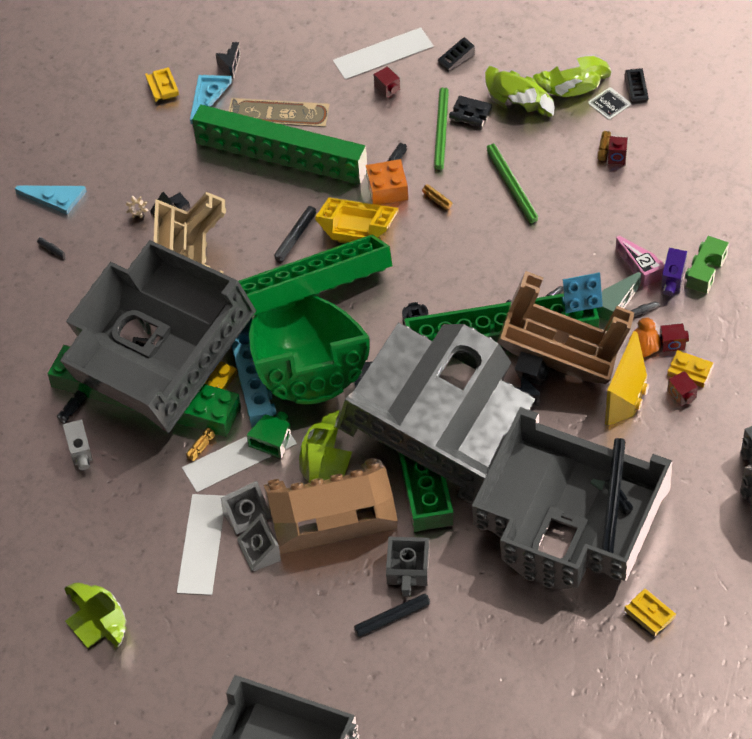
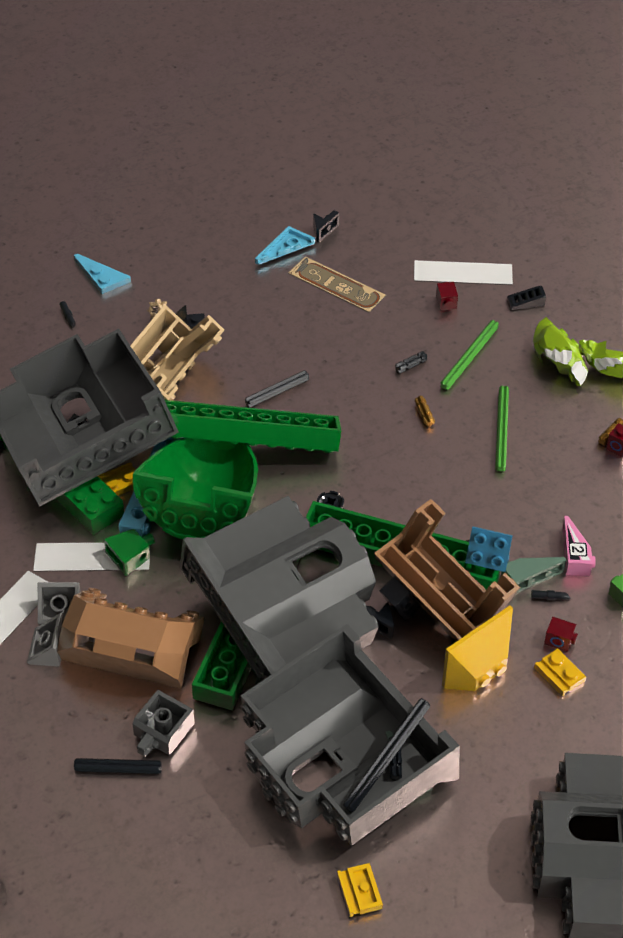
camera: 25 degrees right, 5 degrees down
yellow plate [145,67,179,102] -> none
pearl gold axle [186,428,215,461] -> none
green brick [192,104,367,185] -> none
lime animal [299,410,352,483] -> none
yellow slope [315,197,399,243] -> none
orange brick [366,159,408,205] -> none
black plate [449,95,492,127] -> none
orange hair [629,317,661,357] -> none
dark purple torso [662,248,688,296] -> none
dark red brick [667,371,698,406] -> none

